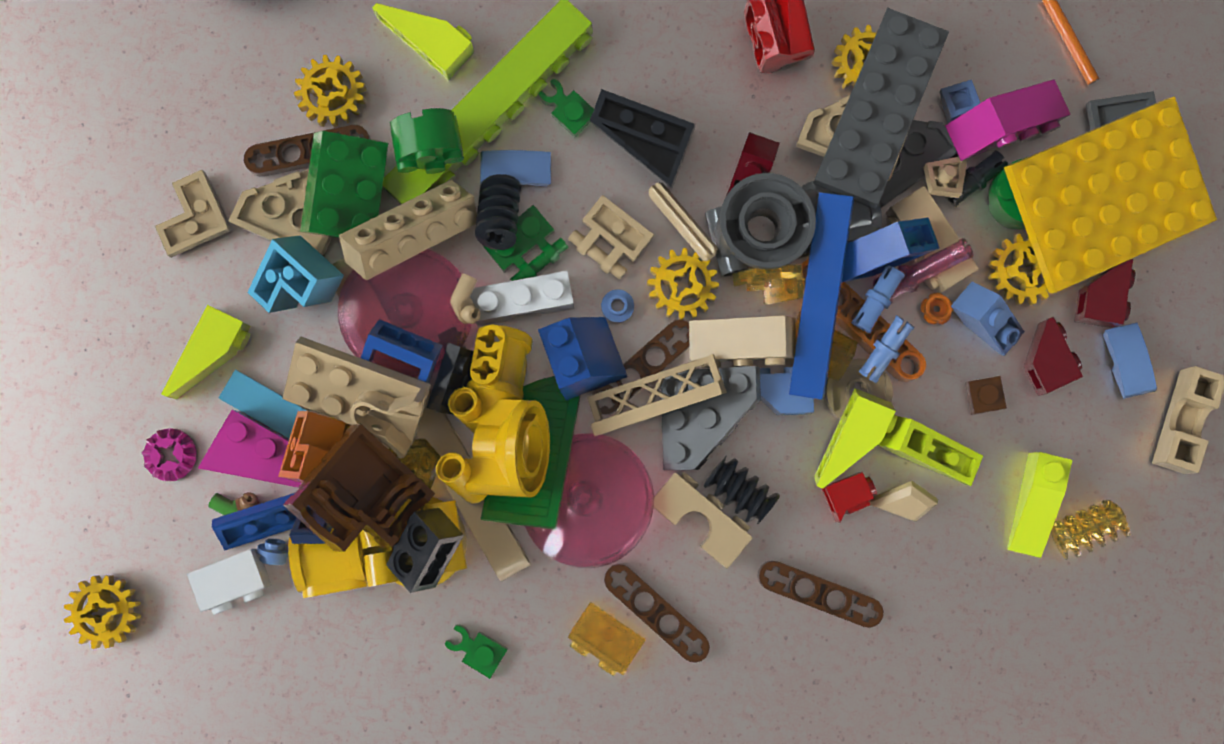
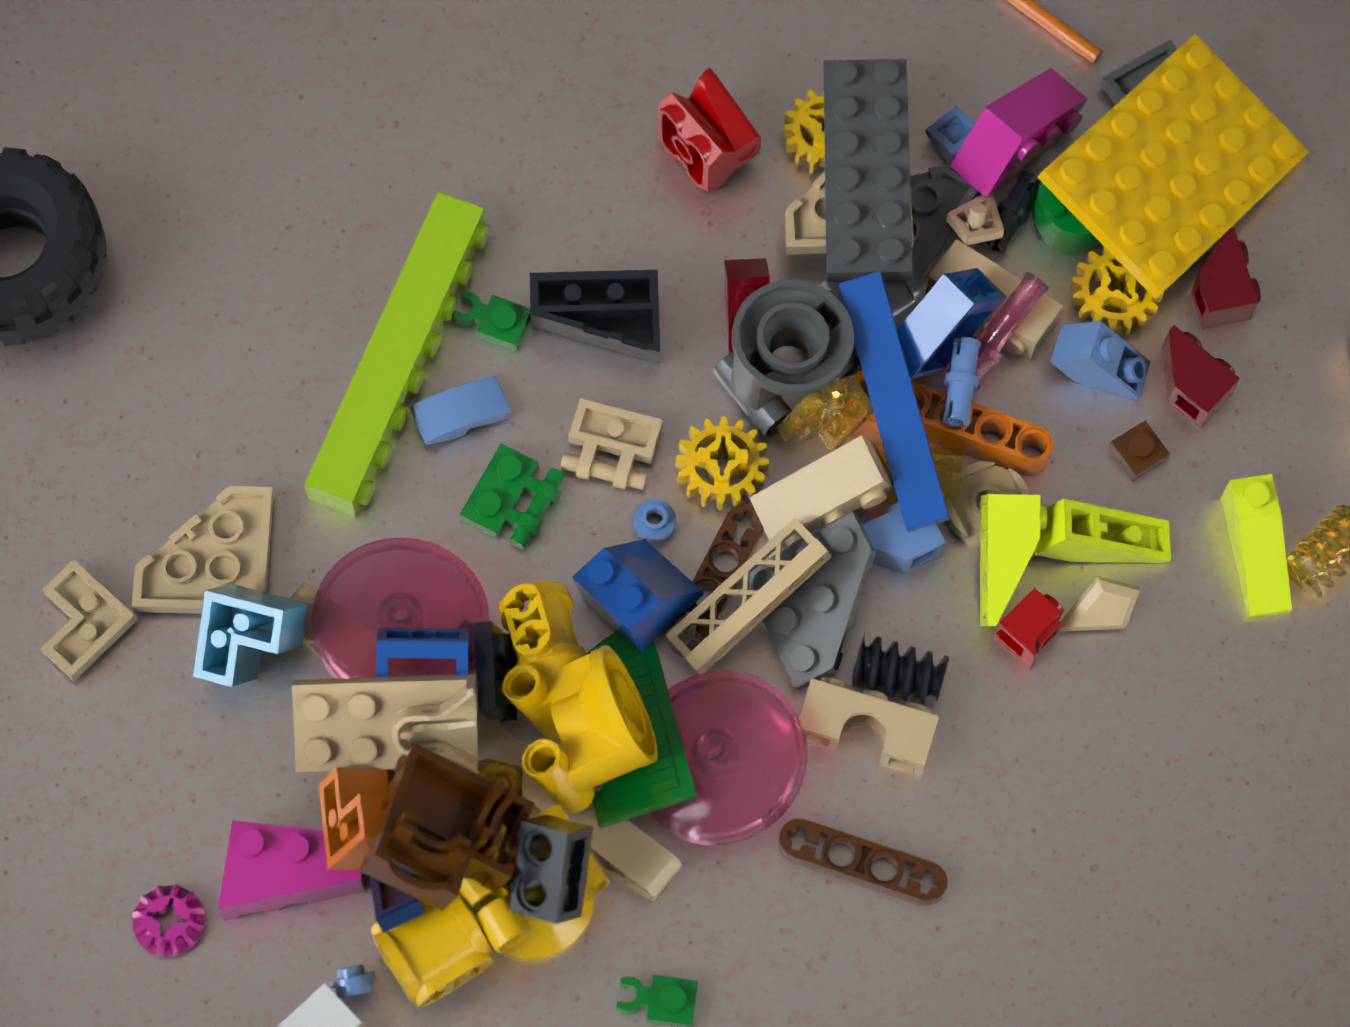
camera: 25 degrees left, 15 degrees down
neon yellow slope [161,305,251,400] -> none
arm [208,492,259,515] -> none
blue tile [212,493,297,551] -> none
medium azure tile [219,370,308,438] -> none
reddish brown beam [244,125,371,177] -> none
yellow gear [294,55,367,128] -> none
green brick [300,131,389,238] -> none
tan brick [339,180,477,280] -> none
neon yellow slope [372,3,474,80] -> none
green brick [390,108,464,174] -> none
tan arm [450,273,481,324] -> none
white arch [470,271,574,326] -> none
black piece [475,174,521,250] -> none
clear yellow bracket [567,601,646,676] -> none
tan axle [649,182,718,261] -> none
reddish brown beam [757,560,884,628] -> none
medium blue pin [859,315,915,383] -> none
orange plate [920,292,953,325] -> none
medium blue slope [1103,323,1157,399] -> none

